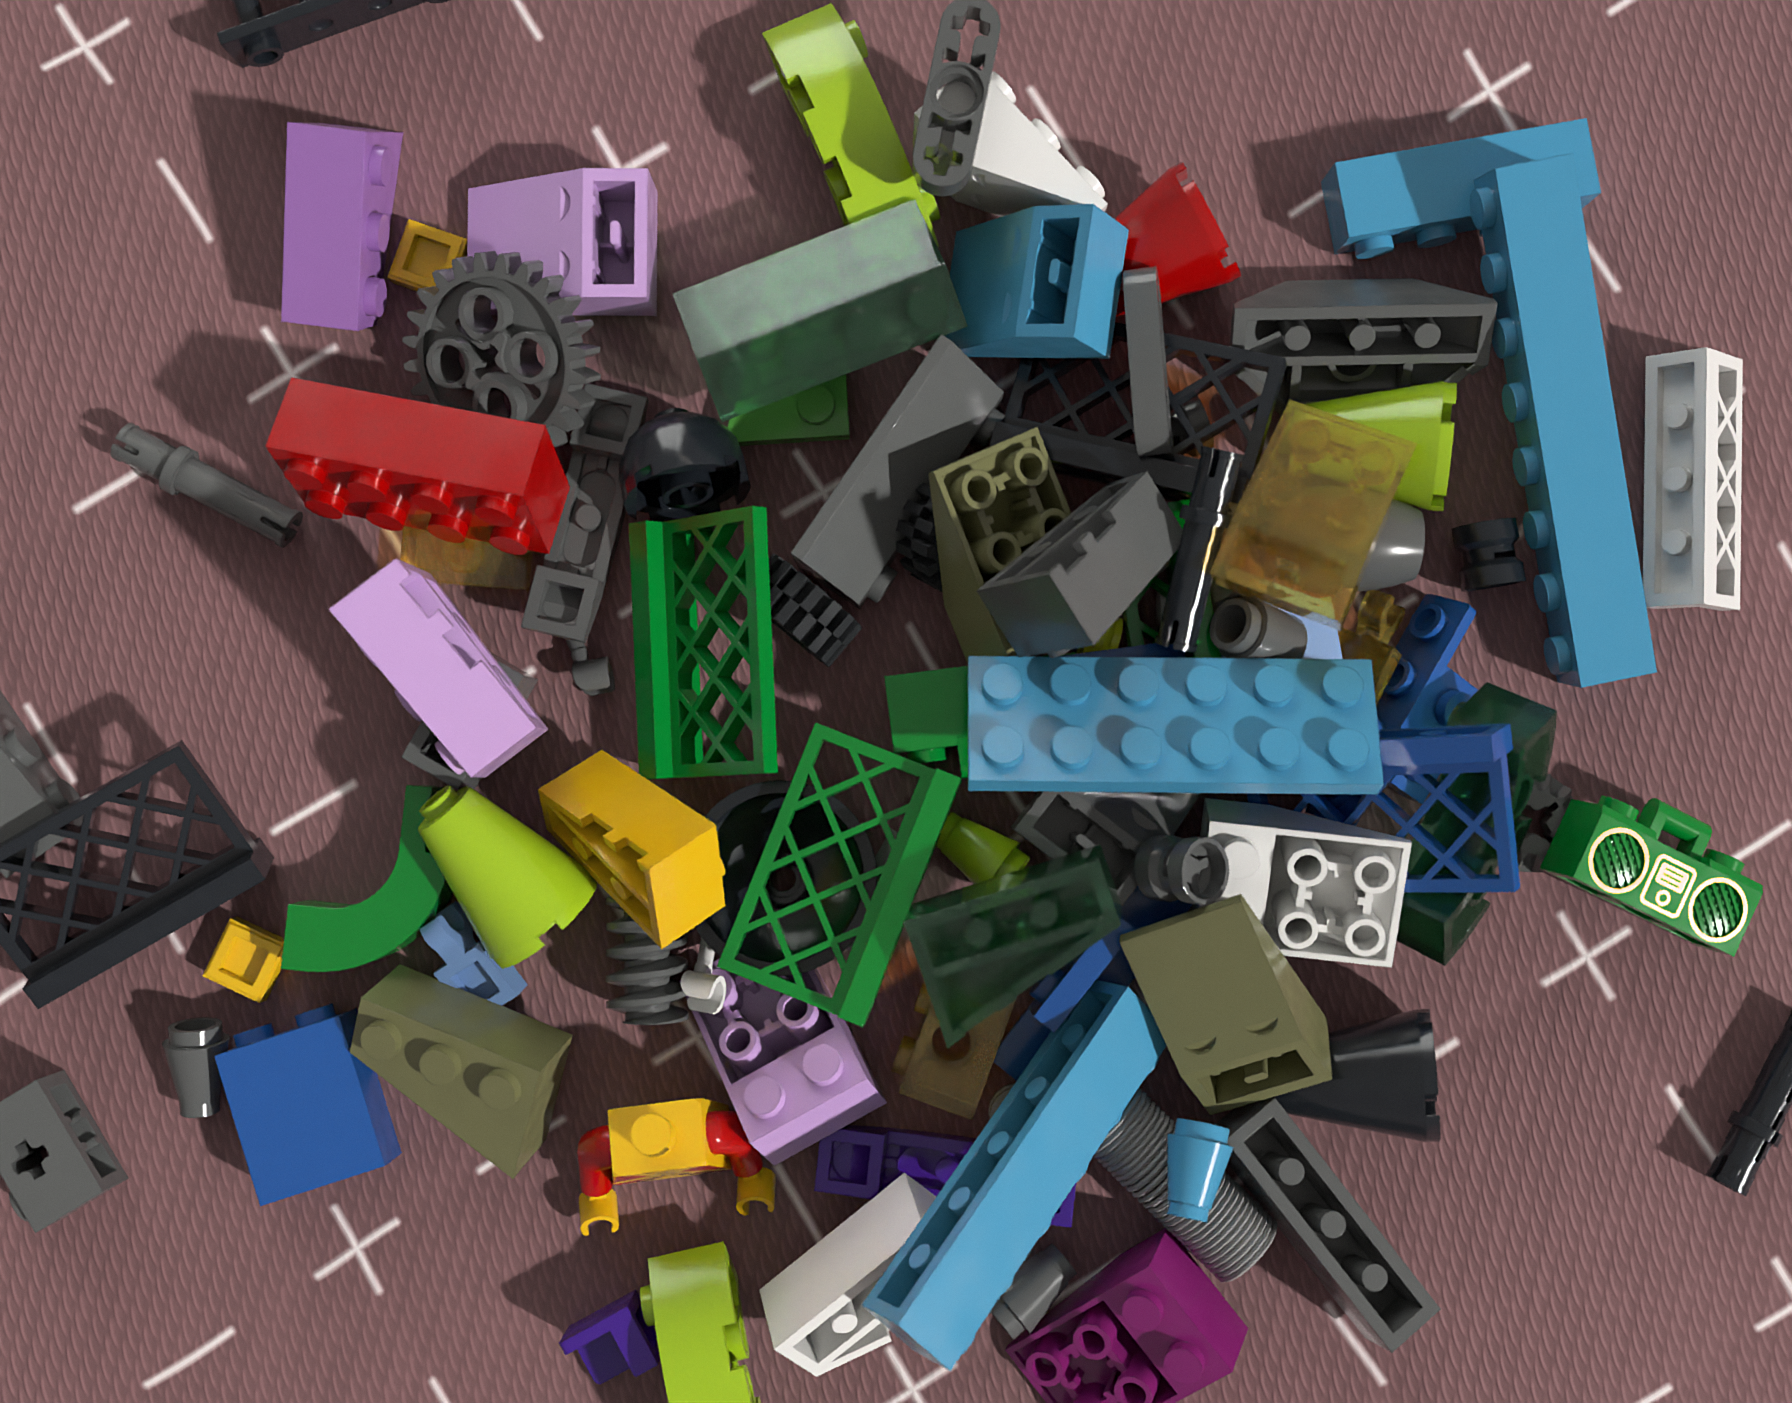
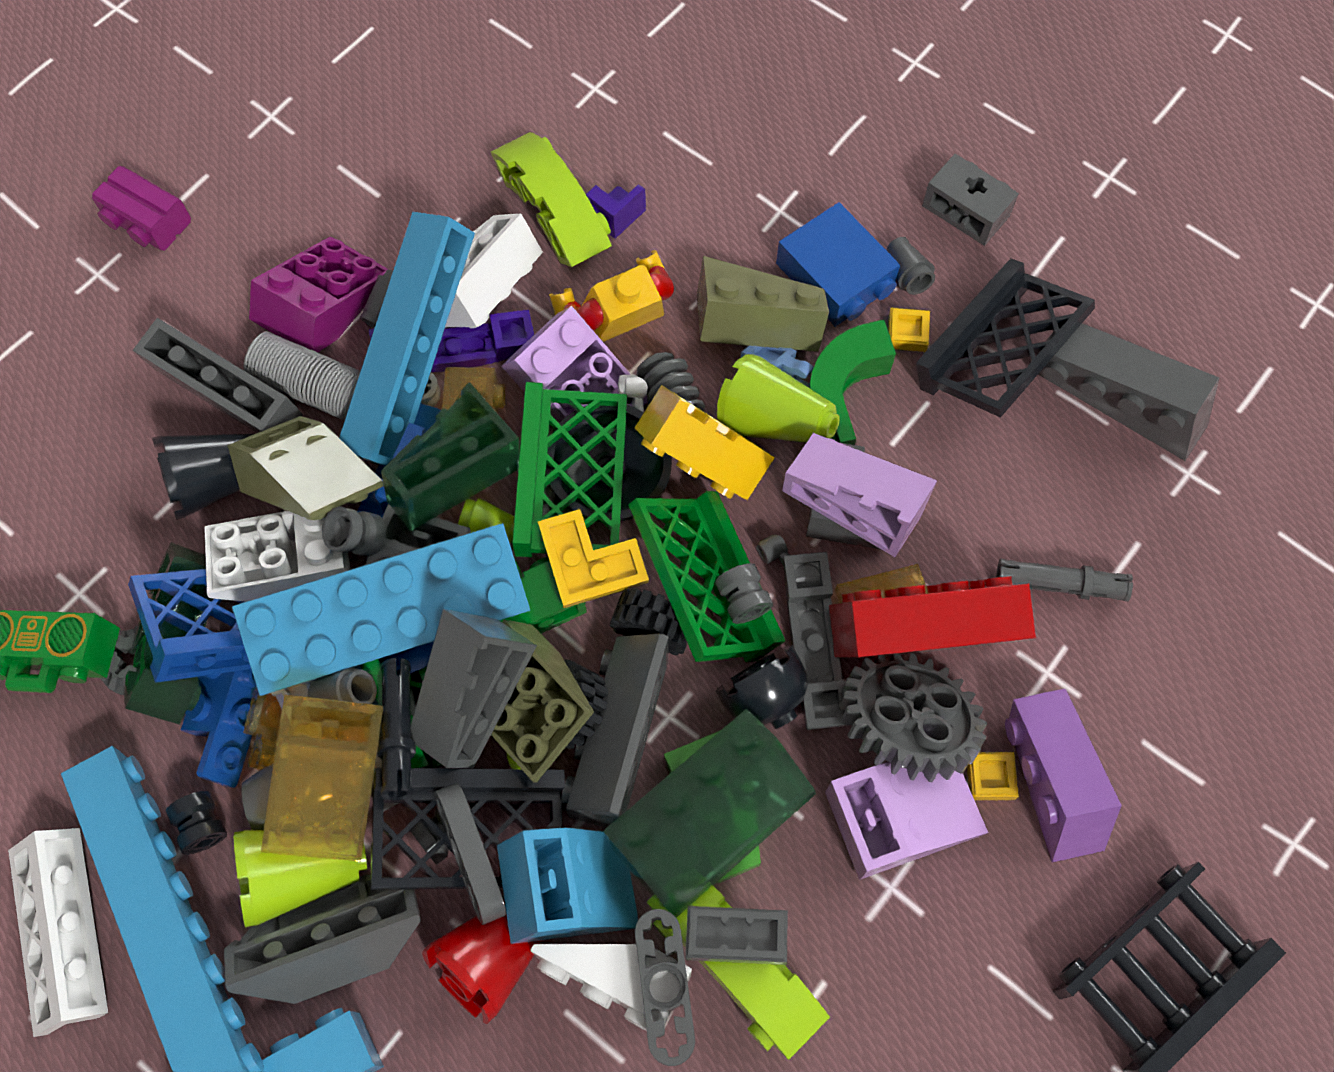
camera: 160 degrees right, 20 degrees down
dark azure cone [1167,1118,1233,1223] -> none
none -> yellow plate [538,509,649,608]
none -> dark grey plate [685,906,788,965]
none -> dark grey wheel [715,563,773,624]

